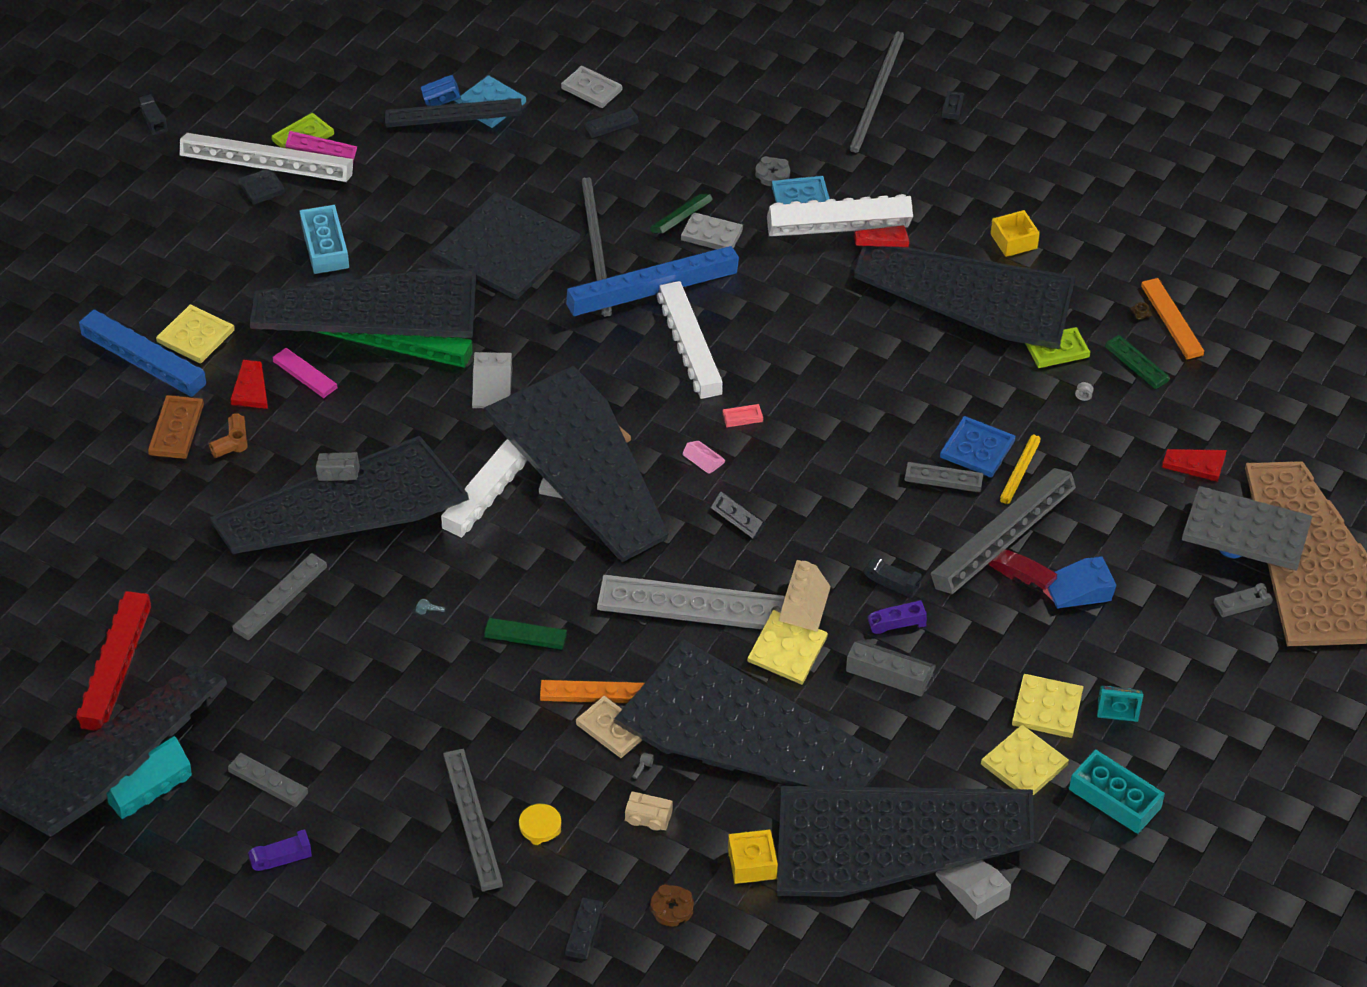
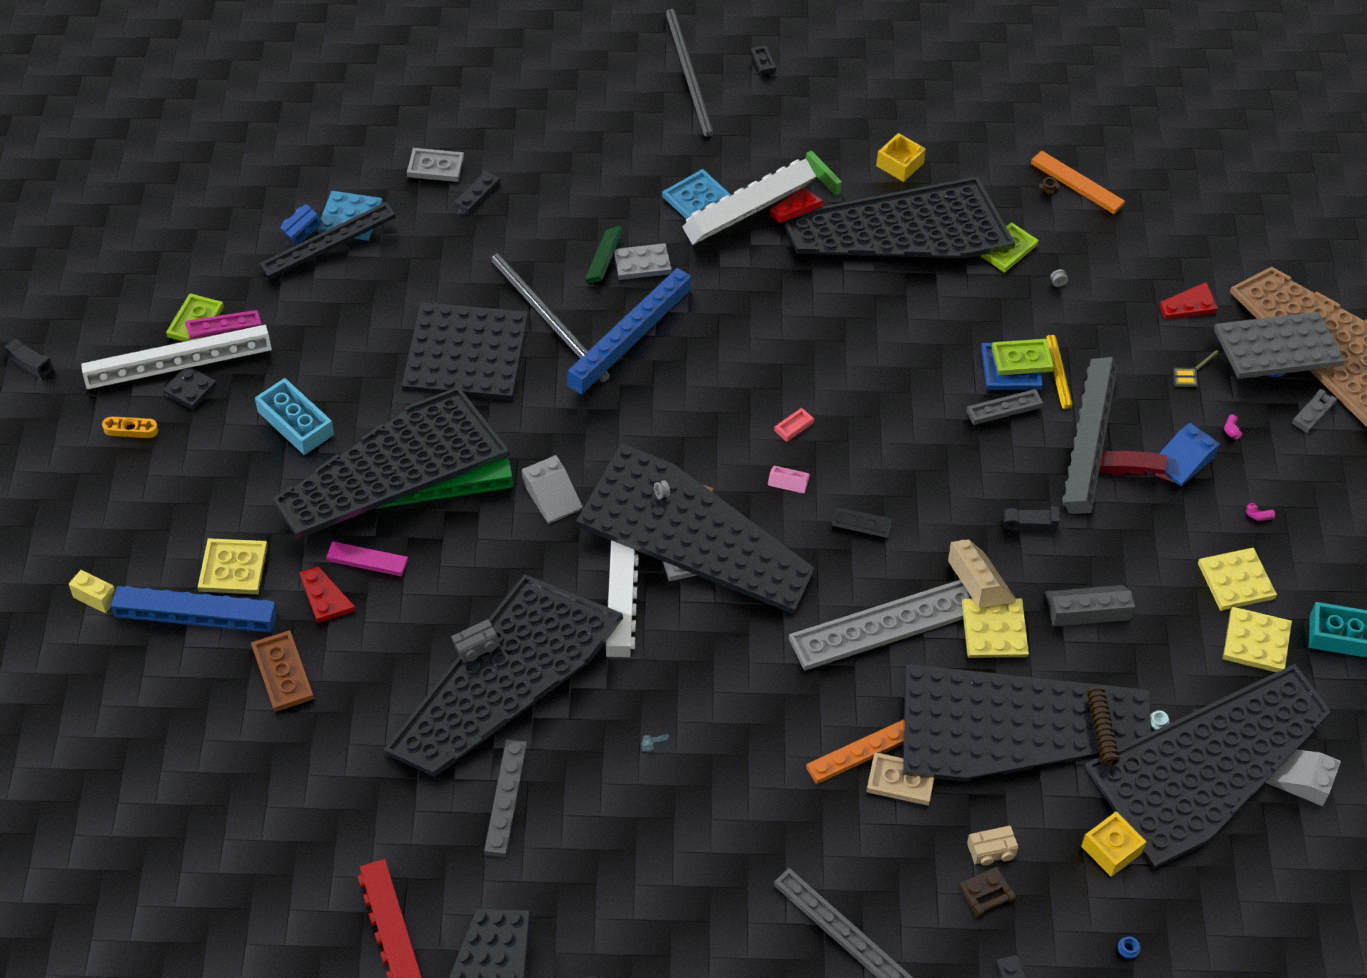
camera: 30 degrees left, 5 degrees up
dark orange piece [209,413,248,458] -> none
dark green tile [485,618,567,650] -> none
yellow tile [519,804,561,845] -> none
dark grey hand [632,753,653,779] -> none
reddish brown plate [651,885,694,926] -> none
white brick [657,281,722,399] -> none
dark grey plate [755,156,790,186] -> none
dark purple leg [867,600,927,634] -> none
teal slope [1097,686,1143,722] -> none
dark green tile [1105,335,1170,389] -> none
none -> light yellow brick [69,570,115,613]
none -> light orange beam [102,417,158,438]
none -> light grey bush [654,480,670,499]
none -> bright green tile [806,151,842,196]
none -> dark brown plate [959,867,1016,917]
none -> lime plate [991,339,1054,375]
none -> dark brown piece [1087,686,1120,766]
none -> blue plate [1118,937,1140,959]
none -> light aqua plate [1150,711,1170,730]
none -> piece [1173,350,1219,387]
none -> dark pink arm [1224,415,1242,440]
none -> dark pink arm [1246,503,1275,521]

